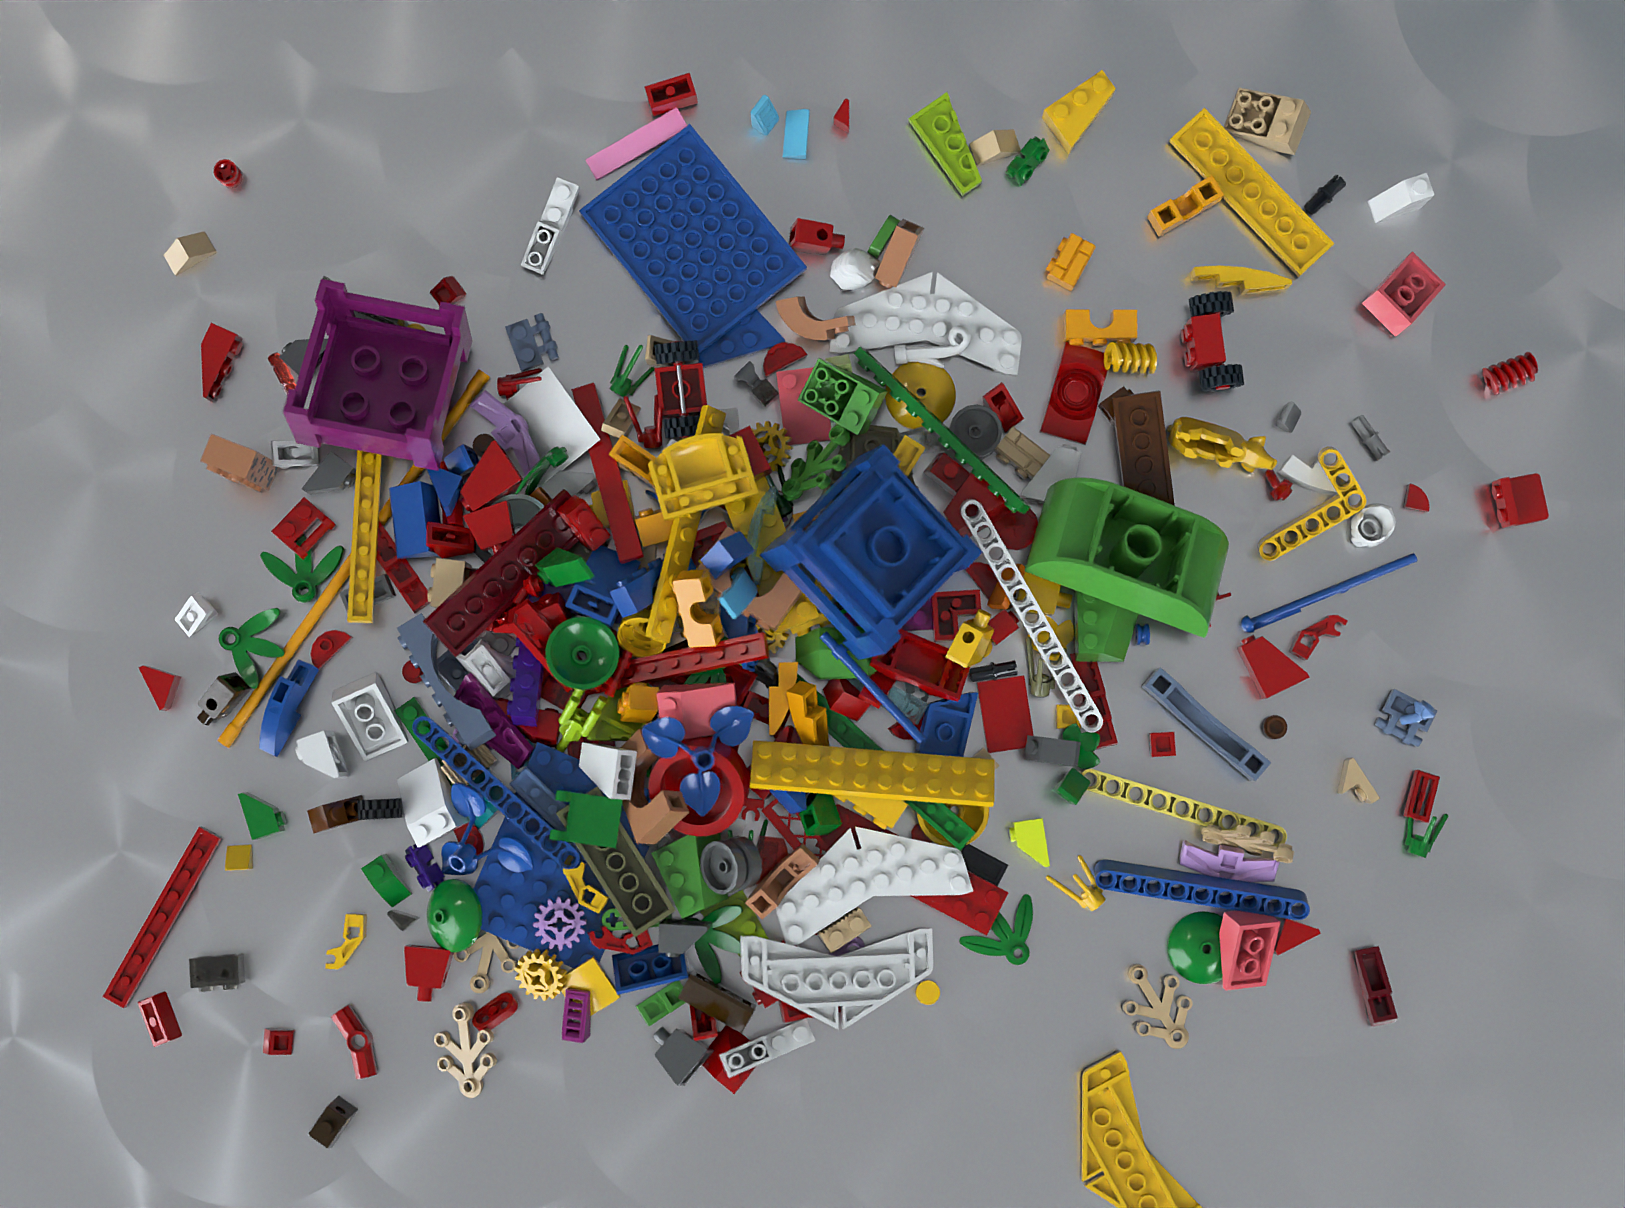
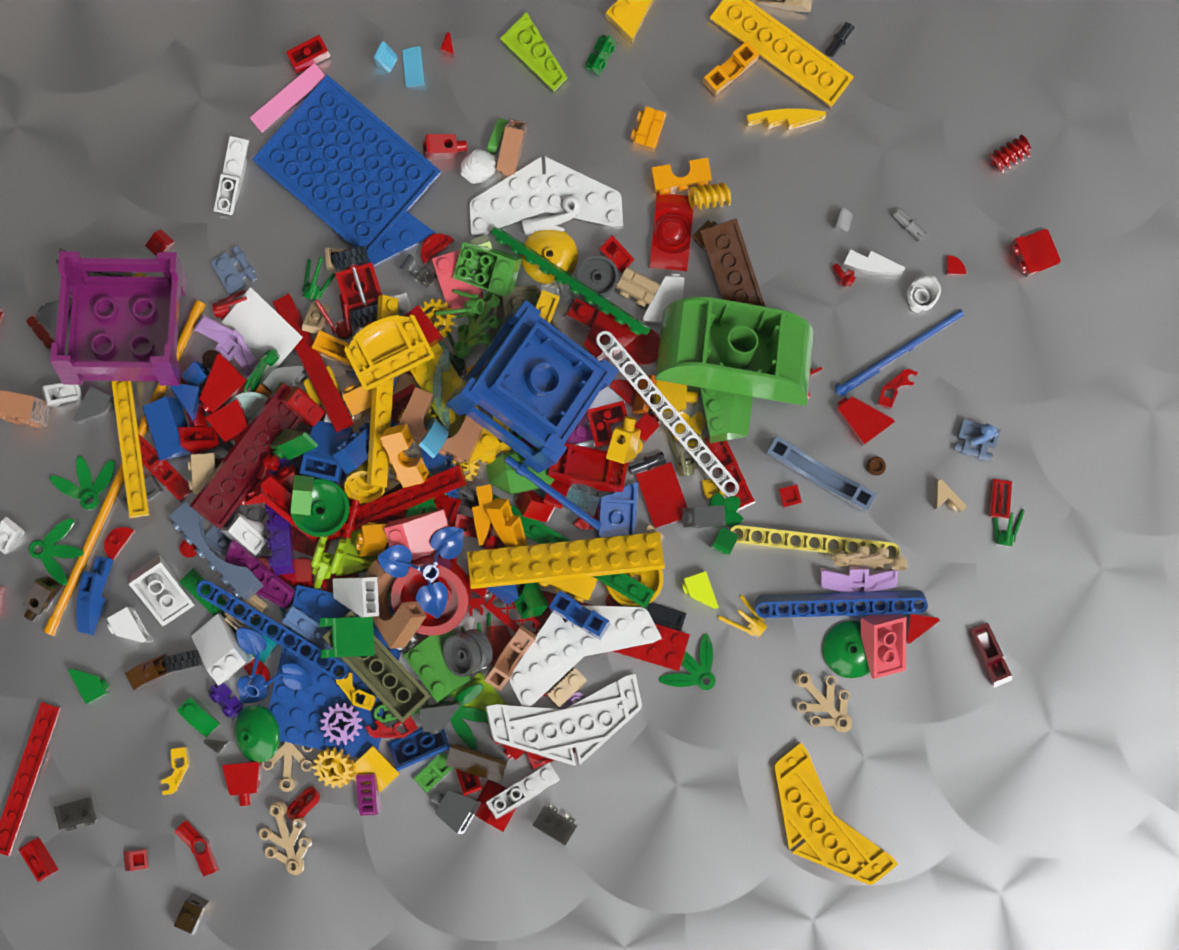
camera: 15 degrees left, 0 degrees up
yellow slope [225,844,253,871] -> none
red plate [271,497,336,560] -> none
blue slope [701,531,755,580] -> none
nougat arch [775,296,856,340] -> none
yellow tile [916,980,940,1005] -> none
tan slope [969,129,1021,166] -> none
blue bush [1135,623,1150,645] -> none
yellow animal [1167,417,1277,473] -> none
brick [1181,291,1244,392] -> none
yellow beam [1258,446,1366,561] -> none
coral slope [1362,251,1446,337] -> none
white slope [1368,173,1434,224] -> none
none -> bright green slope [291,475,314,516]
none -> bright green plant [435,289,485,318]
none -> clear smoke brick [532,804,578,846]
none -> blue arch [549,590,610,641]

